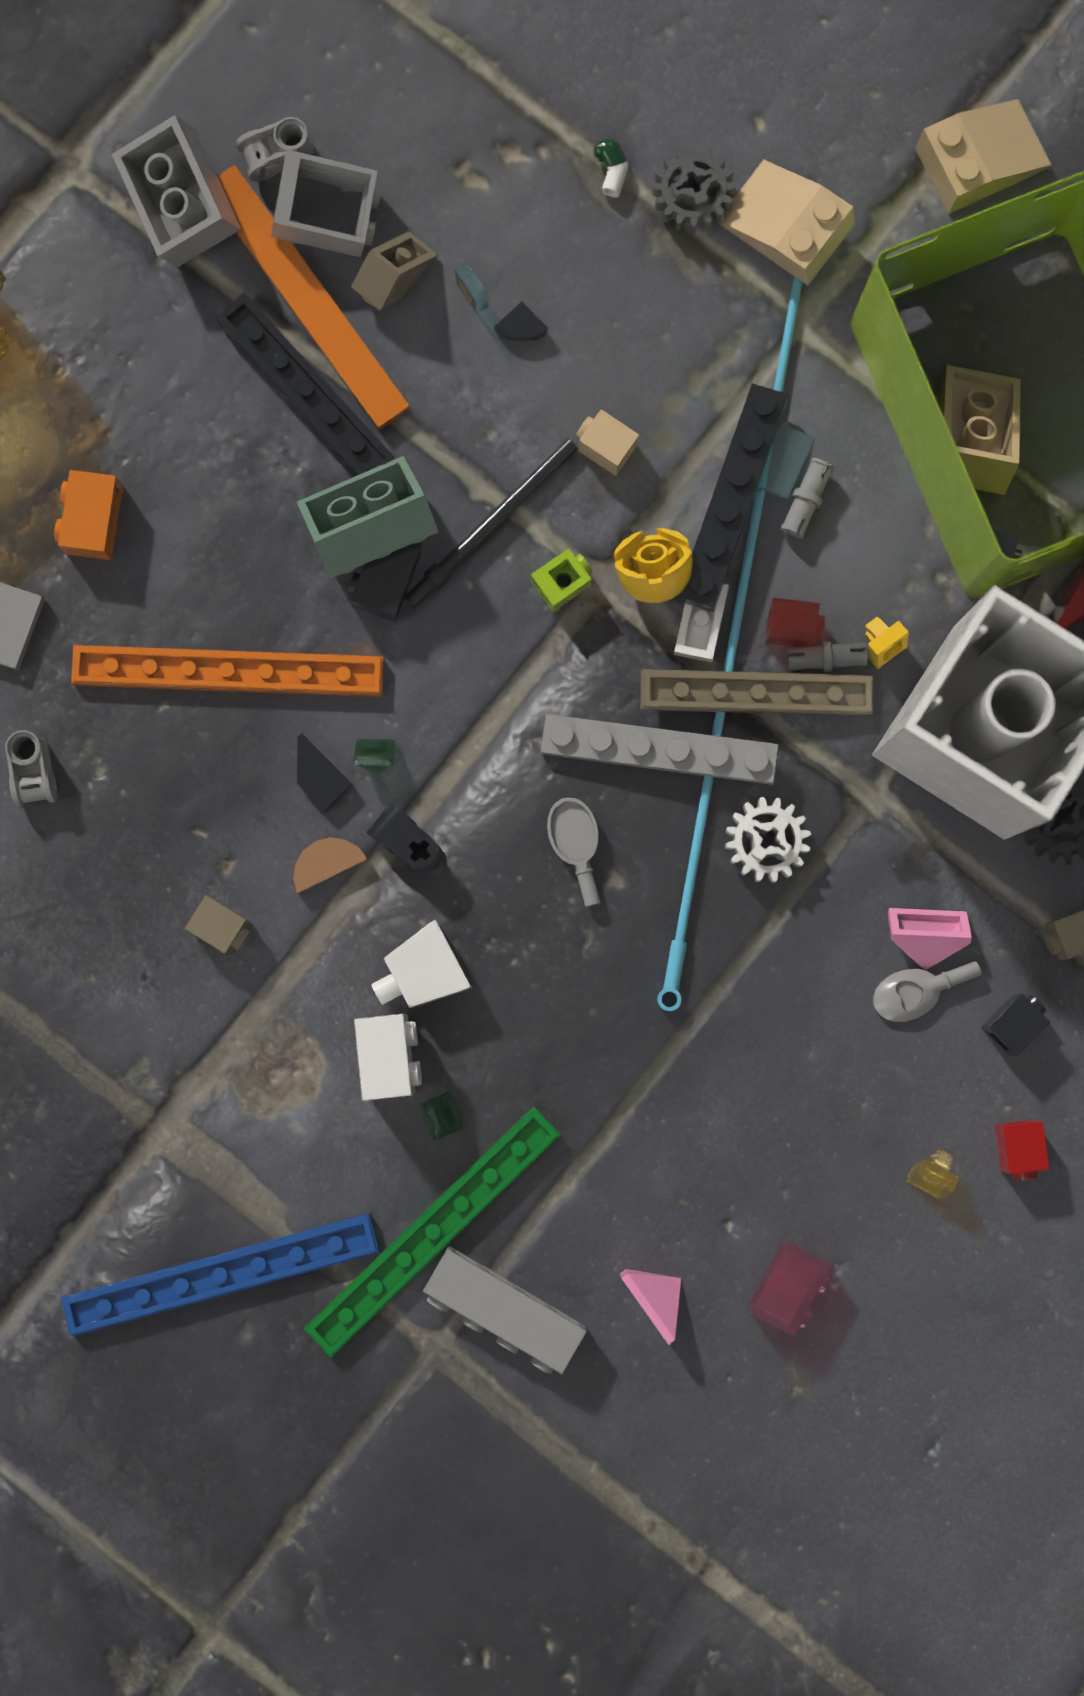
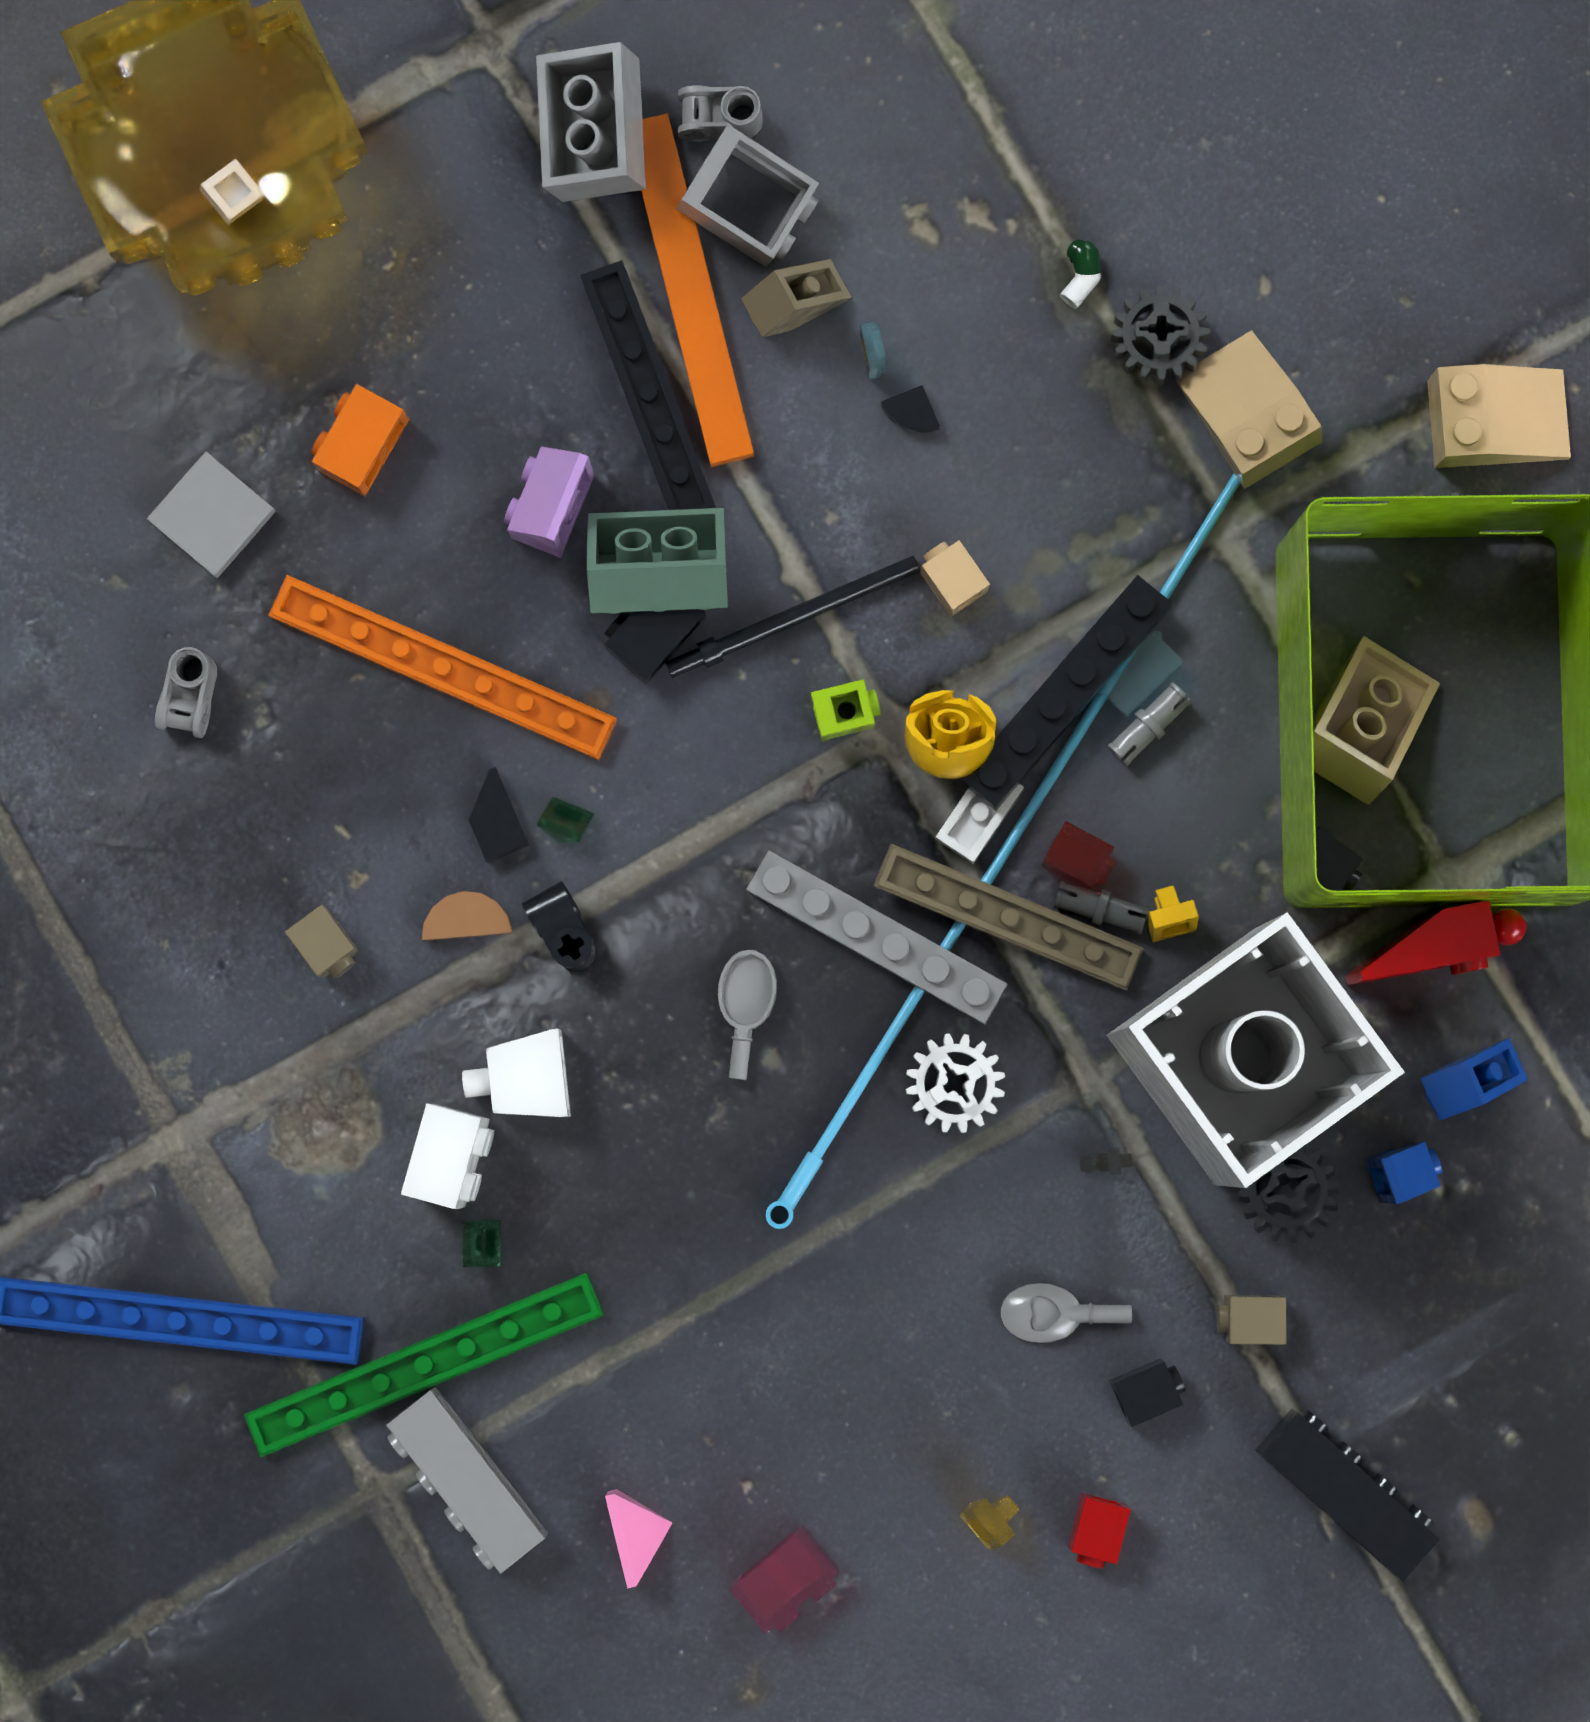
camera: 25 degrees right, 0 degrees up
bright pink slope [888,908,972,970] -> none
none -> lavender slope [504,447,594,558]

